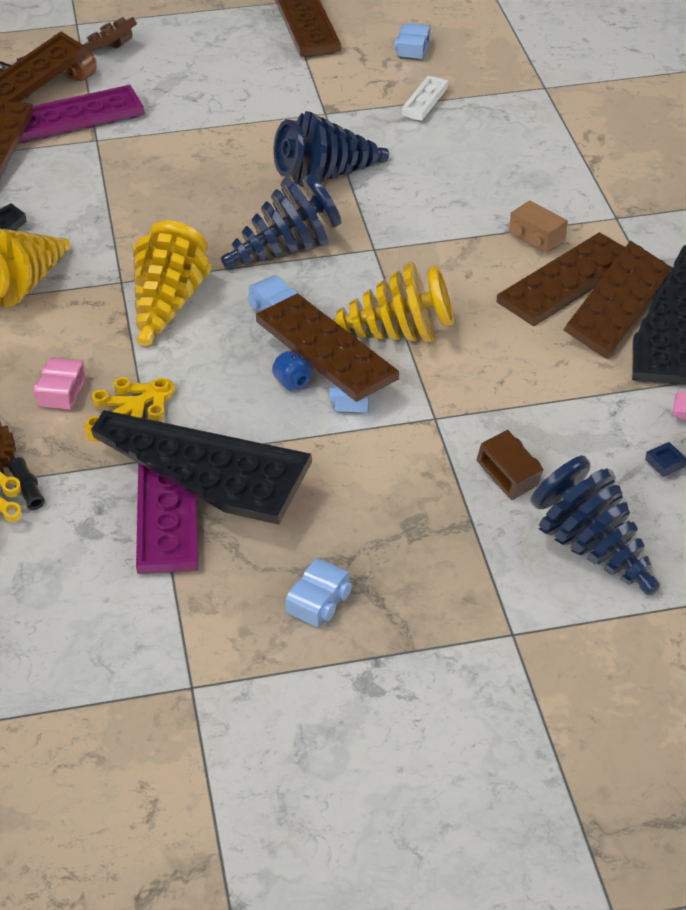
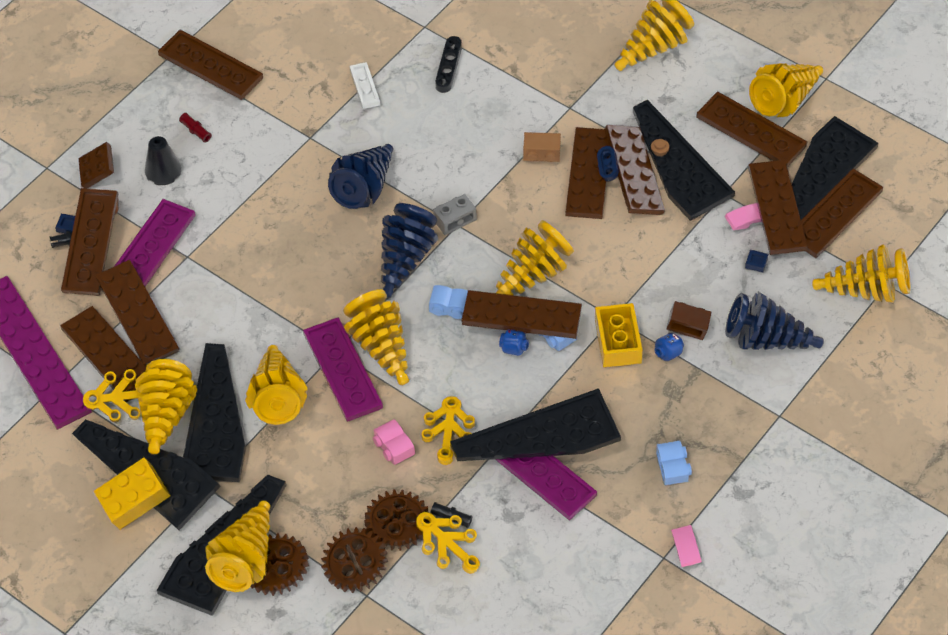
camera: 40 degrees left, 10 degrees up
light blue brick [394,23,431,59] -> none
none -> black cone [144,136,181,185]
none -> dark red pin [179,113,212,143]
none -> magenta plate [303,317,383,422]
none -> light grey brick [433,194,477,235]
none -> black beam [435,36,462,93]
none -> yellow brick [595,303,643,368]
none -> dark blue plate [597,146,619,181]
none -> medium nougat plate [651,139,669,156]
none -> blue head [655,333,684,361]
none -> bright pink slope [671,525,702,567]

